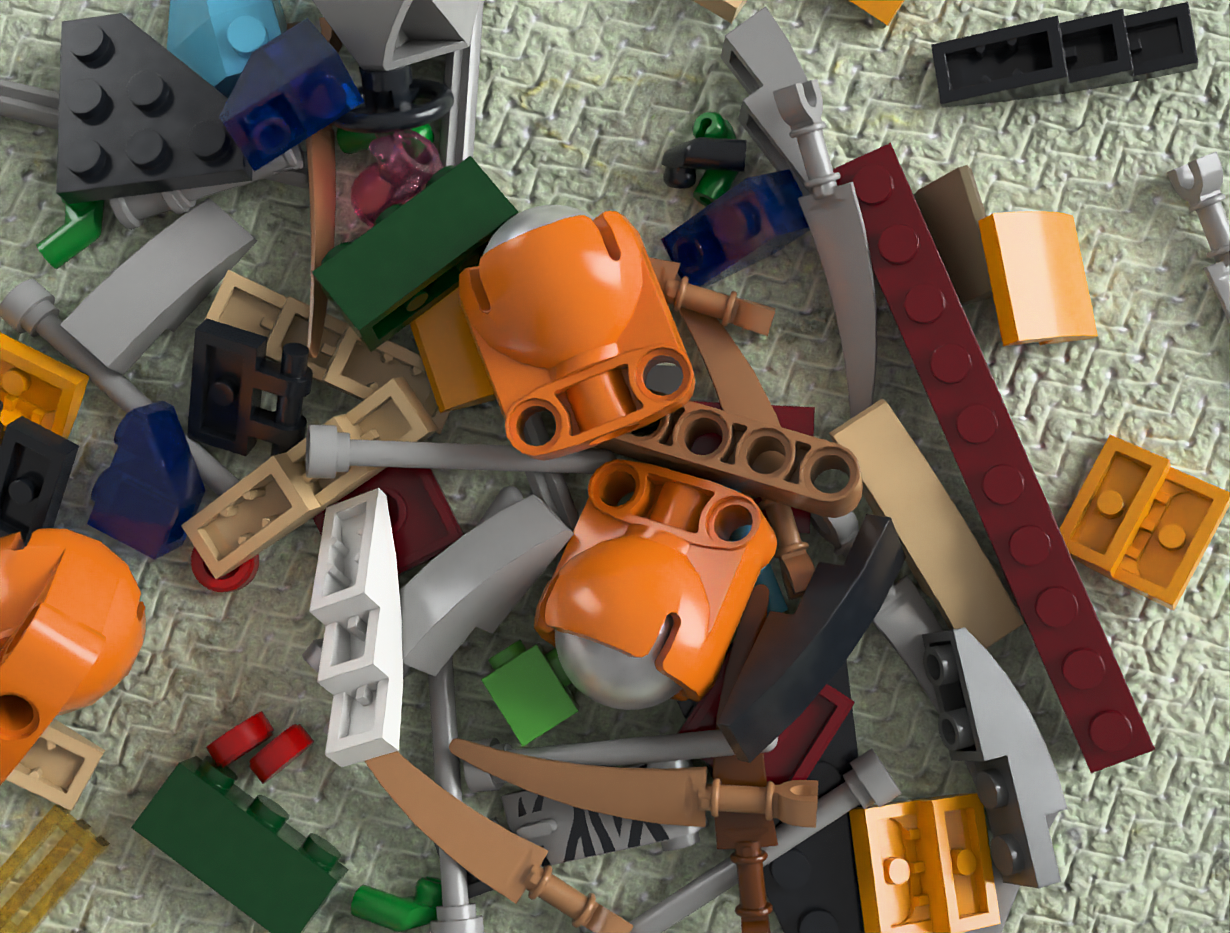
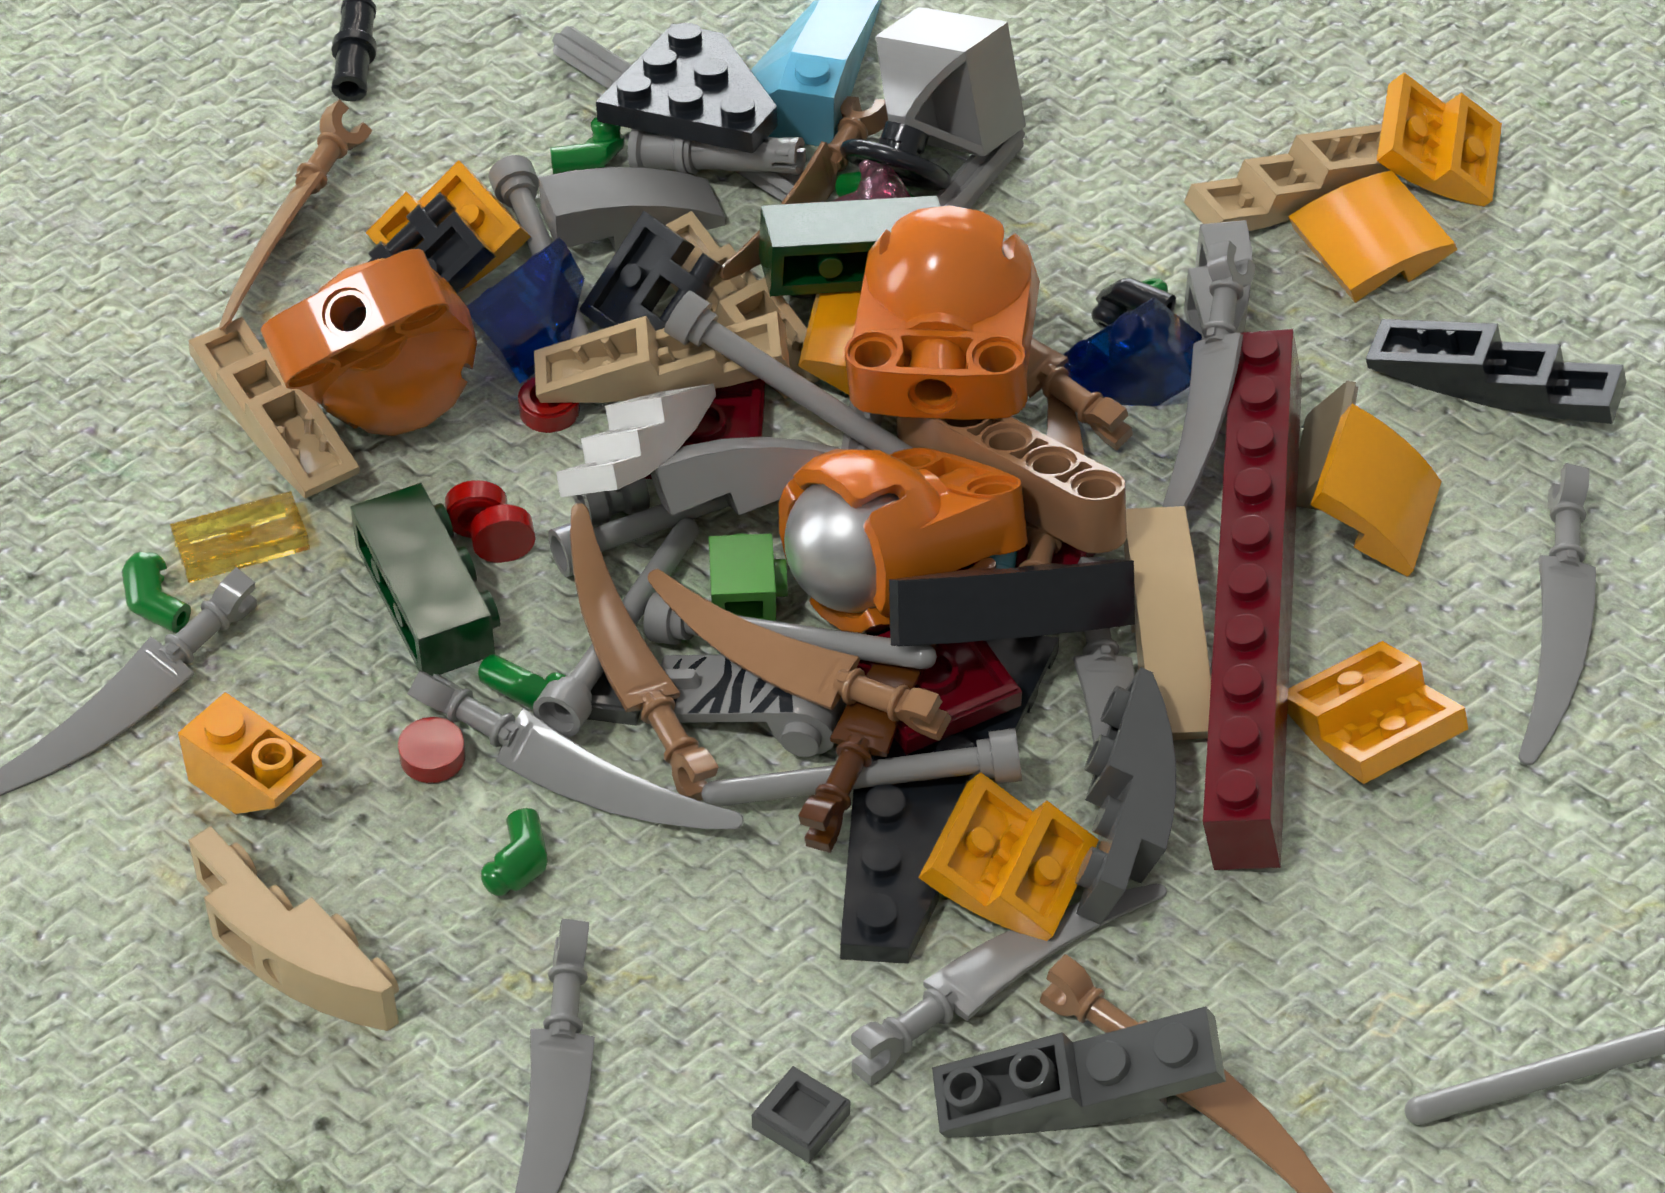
camera: 30 degrees right, 35 degrees down
clear blue slope [219,18,364,172] -> none

